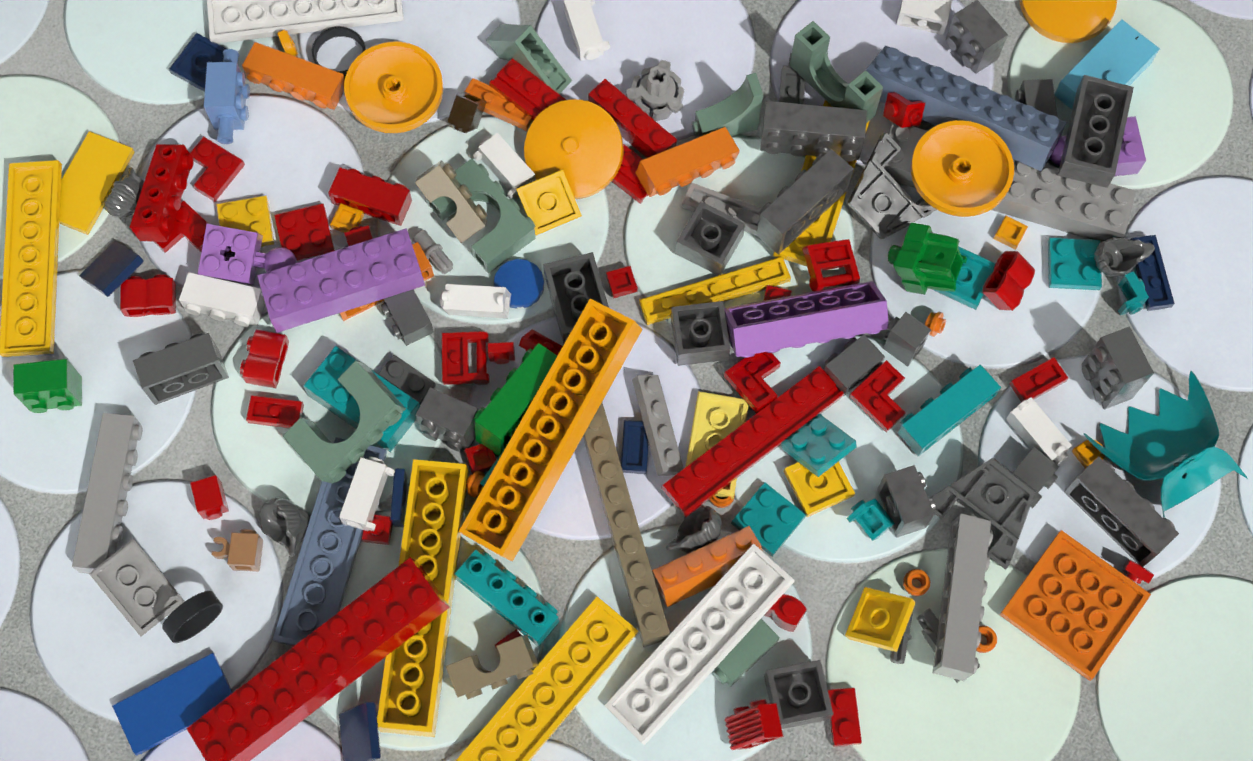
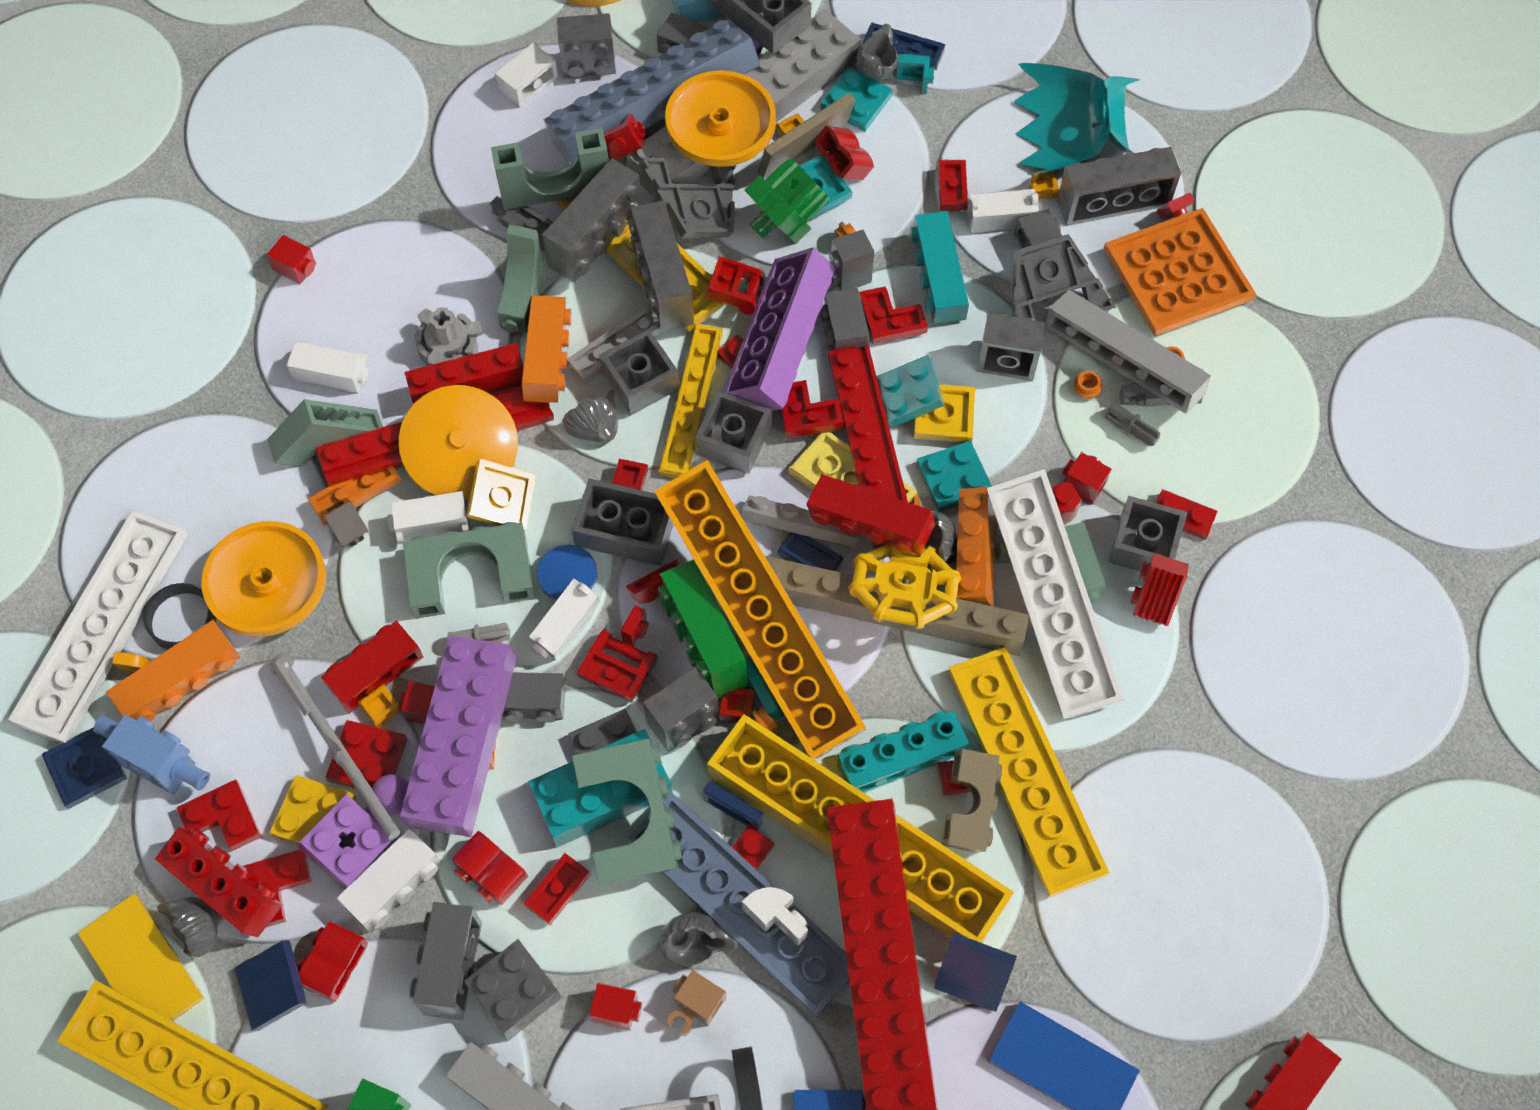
camera: 60 degrees left, 5 degrees down
white brick [339,457,395,531] -> none
arch [415,160,487,243] -> none
yellow plate [845,587,916,652] -> none
teal bracket [846,498,895,541] -> none
dark grey brick [1081,326,1154,410] -> none
none -> light grey bar [271,654,400,839]
none -> flat silver brick [464,939,562,1041]
none -> dark grey hair [562,390,618,443]
none -> white brick [742,887,808,946]
none -> dark tan tile [758,93,856,179]
none -> red brick [806,474,935,555]
none -> yellow plate [849,544,962,629]
none -> red brick [1062,452,1112,504]

